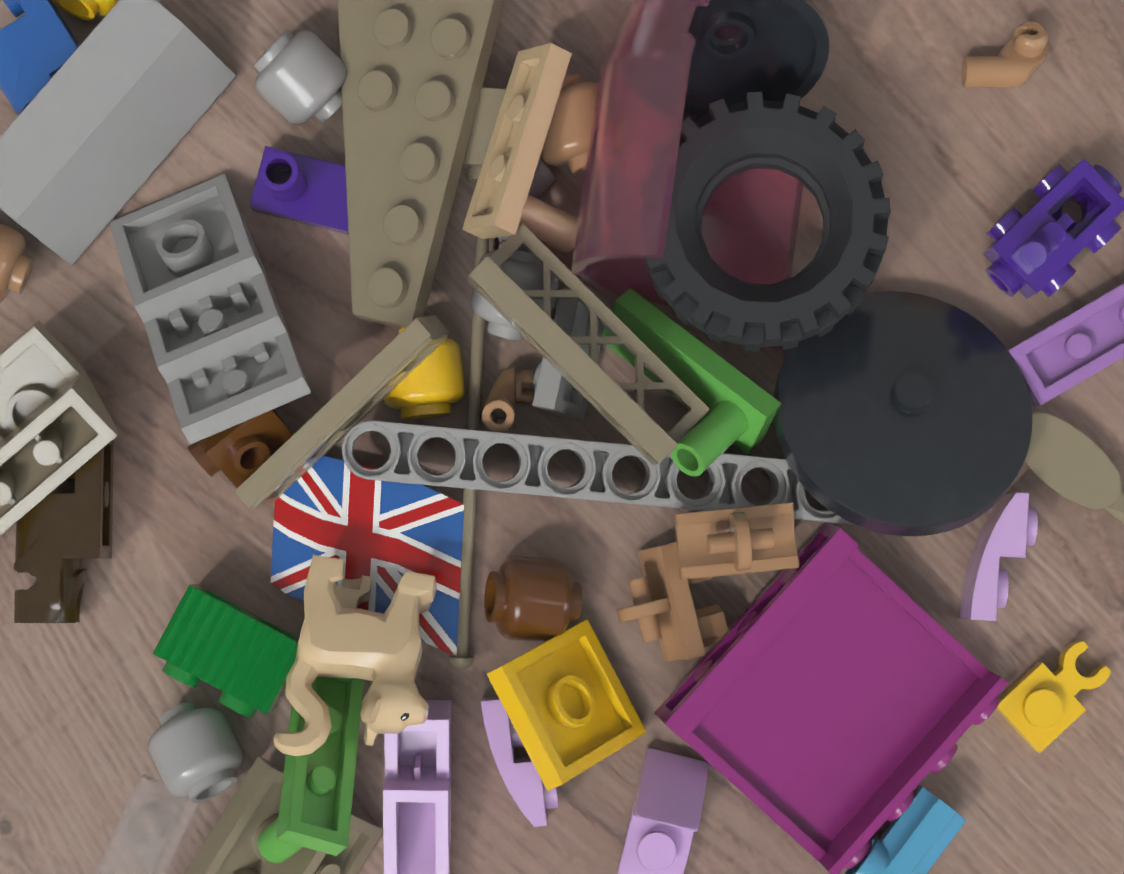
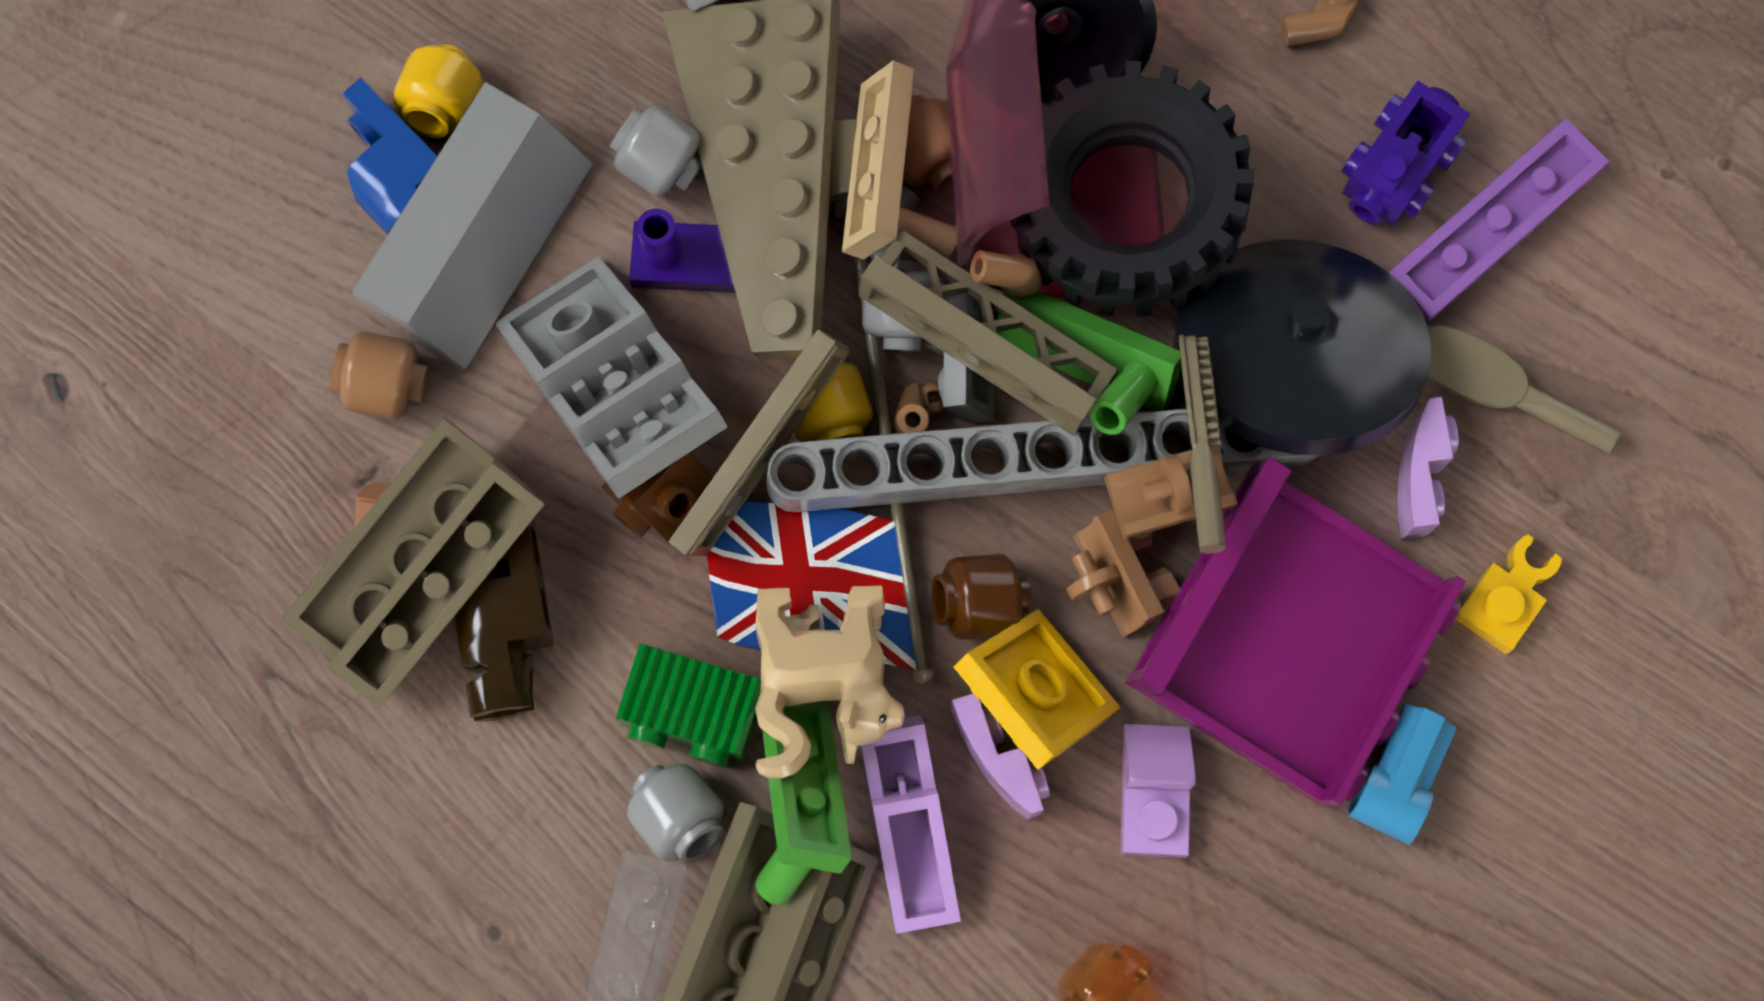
camera: 10 degrees left, 10 degrees down
none -> medium nougat arm [970,250,1042,299]
none -> dark tan piece [1179,334,1226,554]

